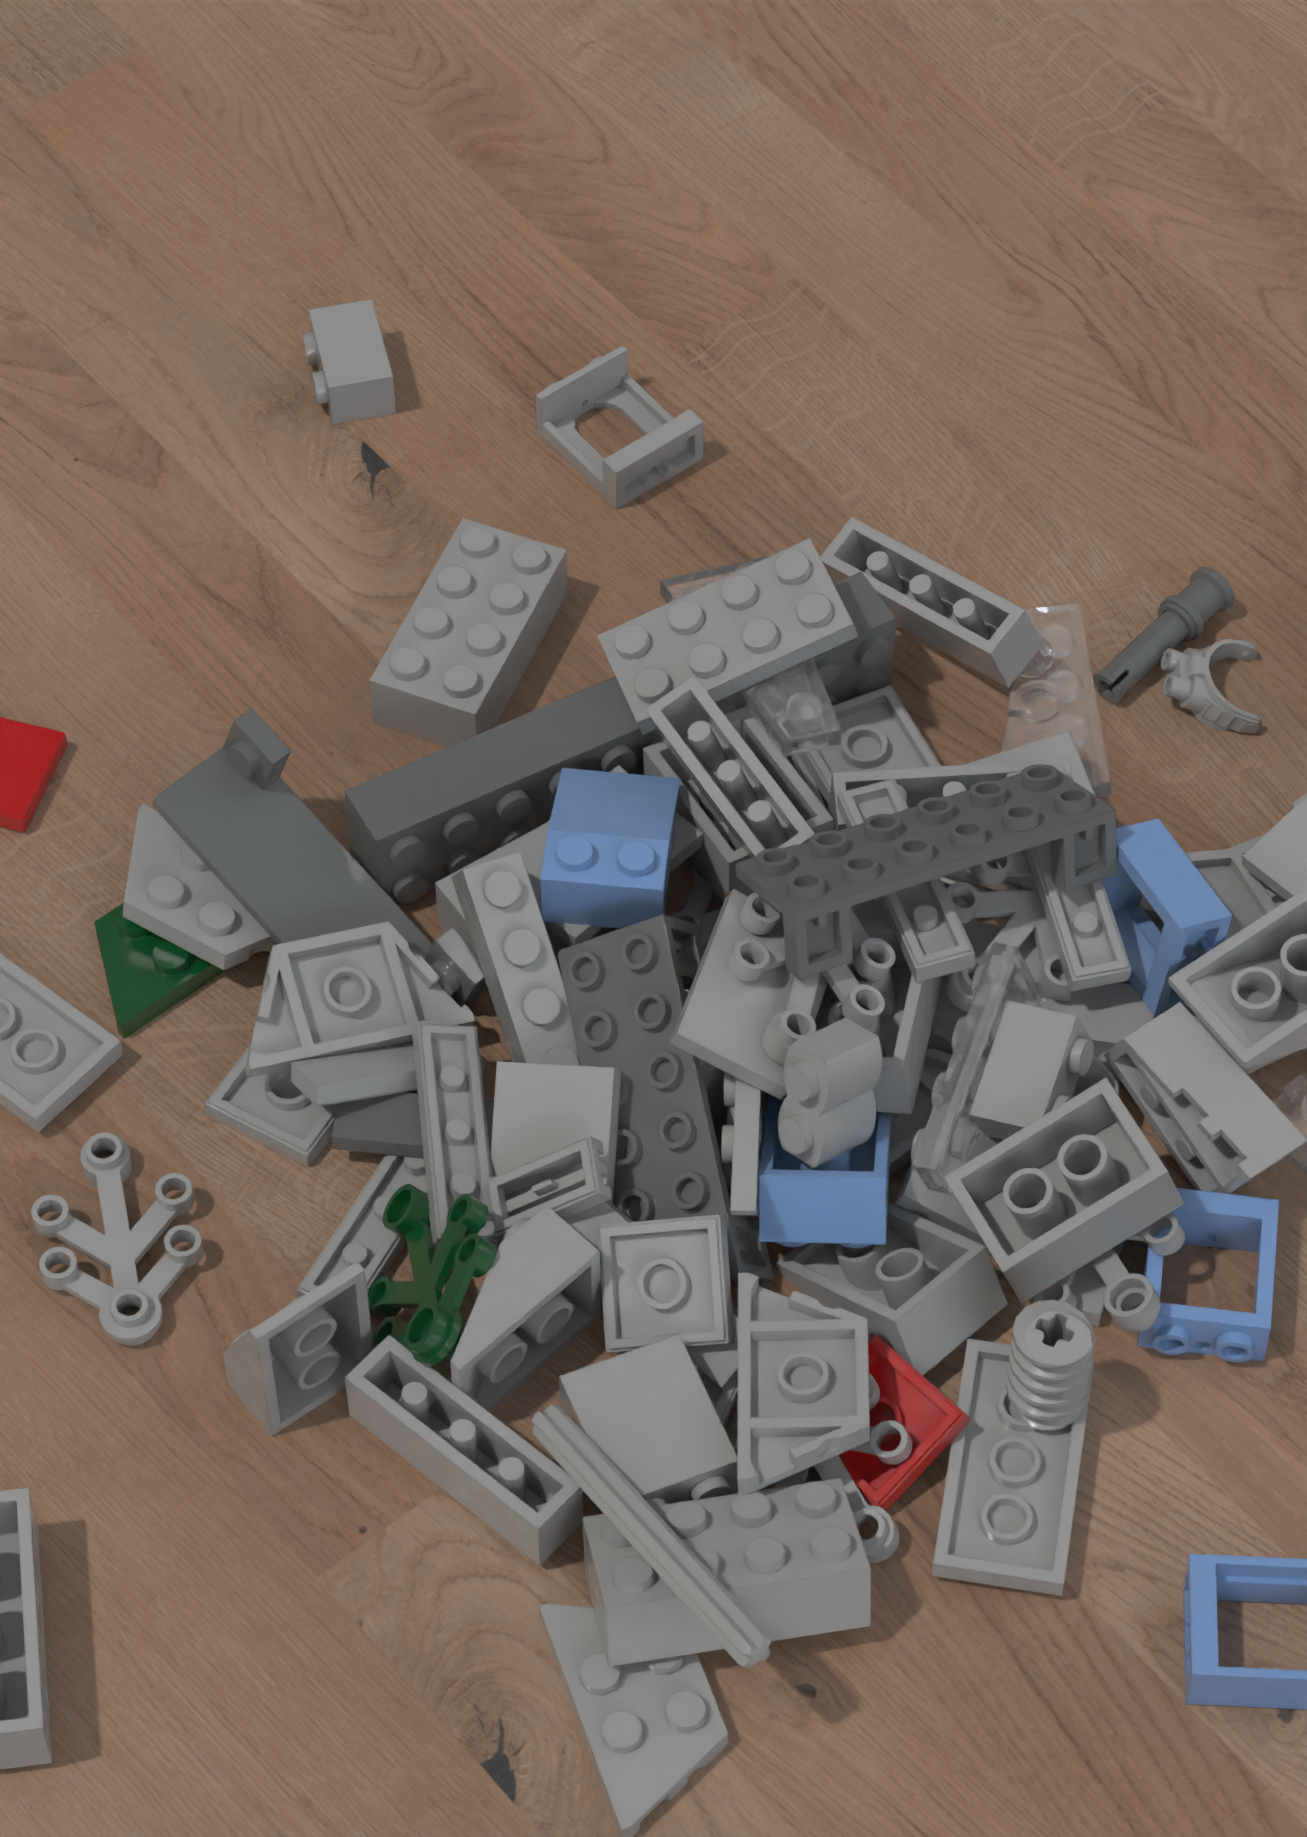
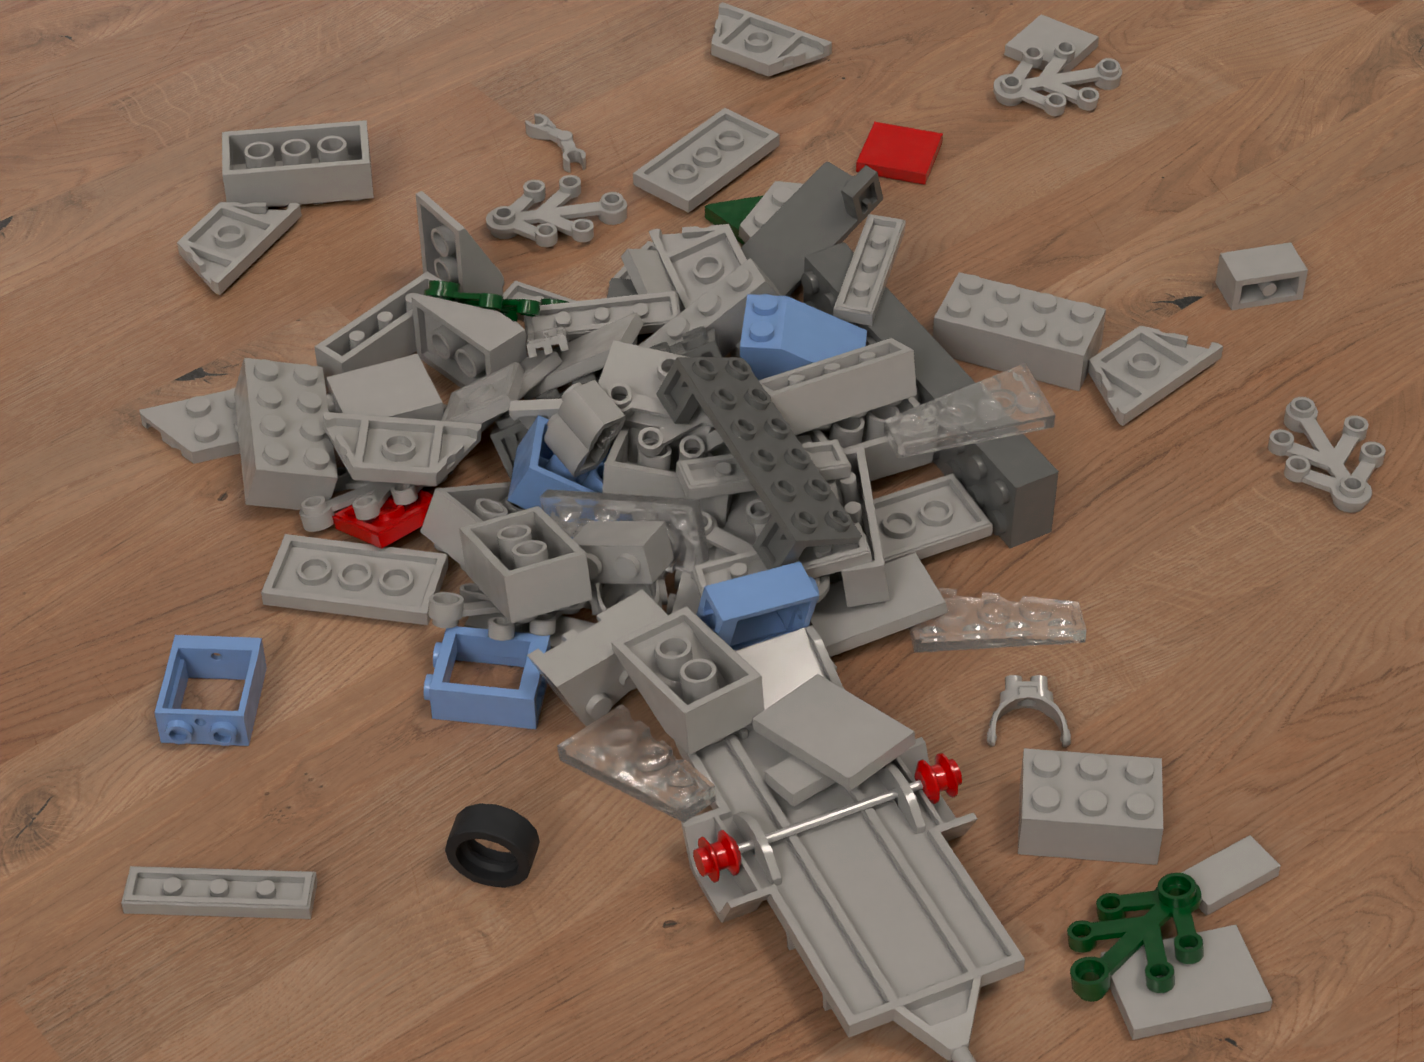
camera: 90 degrees right, 10 degrees down
light grey axle [532,1405,771,1669] -> none
light grey panel [536,345,703,510] -> none
light grey plate [597,538,858,735] -> none
light grey brick [820,517,1043,688] -> none
light grey piece [1006,1300,1095,1431] -> none
dark grey pin [1091,566,1235,704] -> none
none -> light grey wing [177,202,302,295]
none -> light grey tile [833,214,906,326]
none -> light grey wing [1088,325,1223,426]
none -> light grey plant [1268,397,1386,513]

